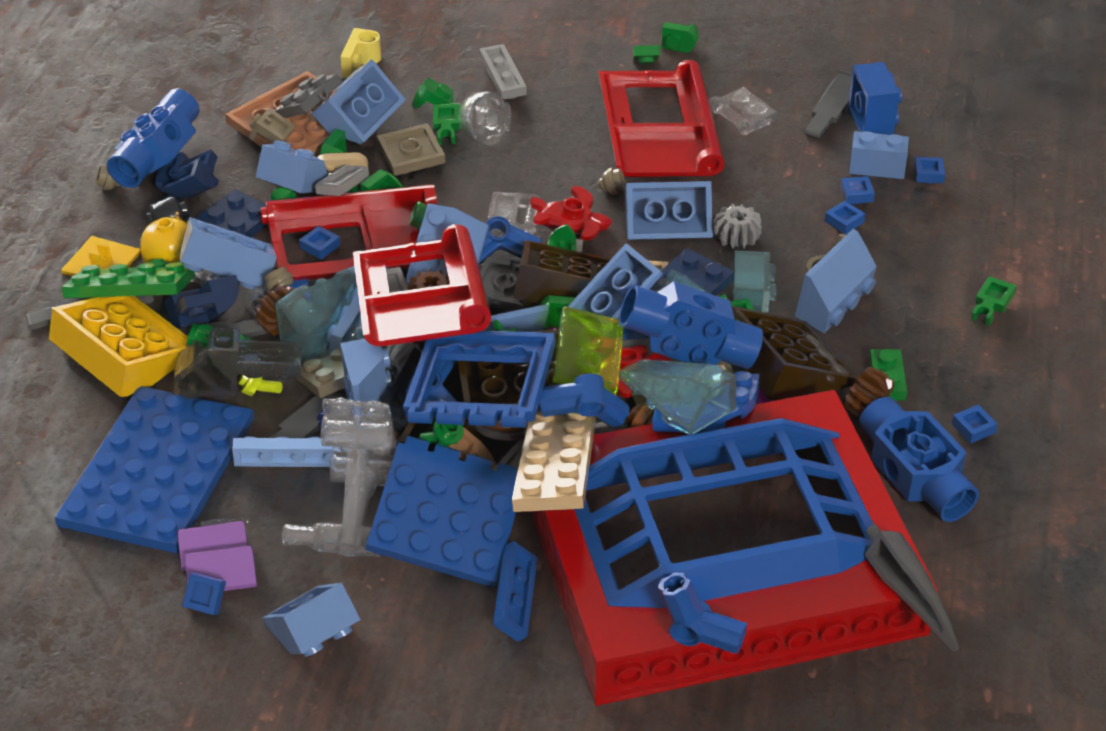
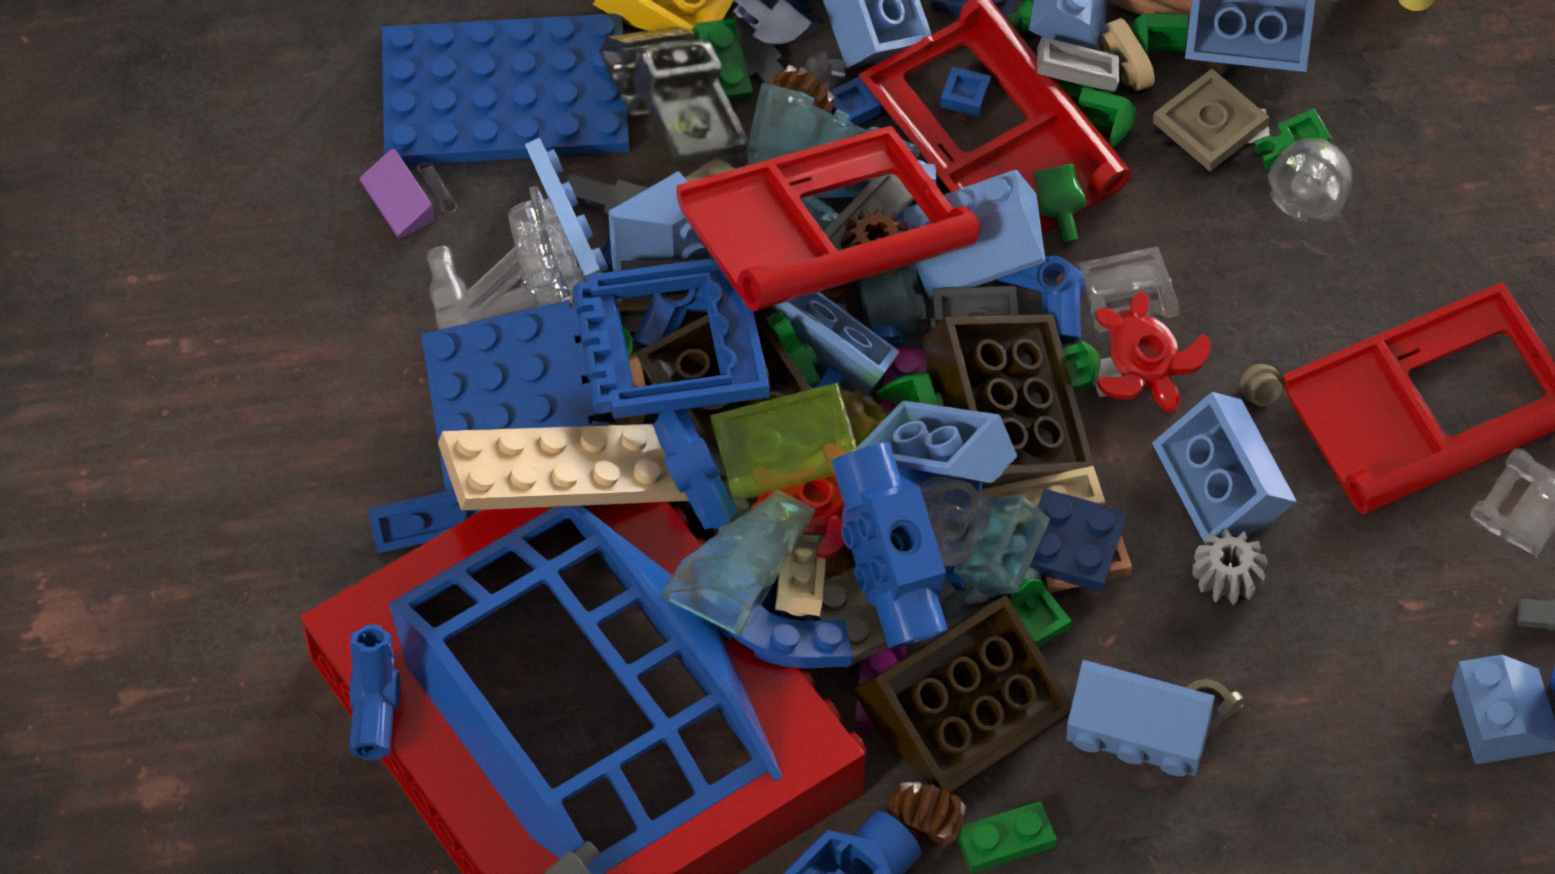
camera: 70 degrees right, 15 degrees up
blue plate [182,572,226,615] -> none
medium lavender slope [185,546,257,591] -> none
medium blue slope [262,583,361,657] -> none
dark tan plate [264,267,294,291] -> none
green plate [412,78,454,109] -> none
light grey plate [479,44,527,100] -> none
clear light blue brick [733,251,776,312] -> none
blue plate [825,201,865,234] -> none
blue plate [840,176,875,204] -> none
blue plate [914,157,945,184] -> none

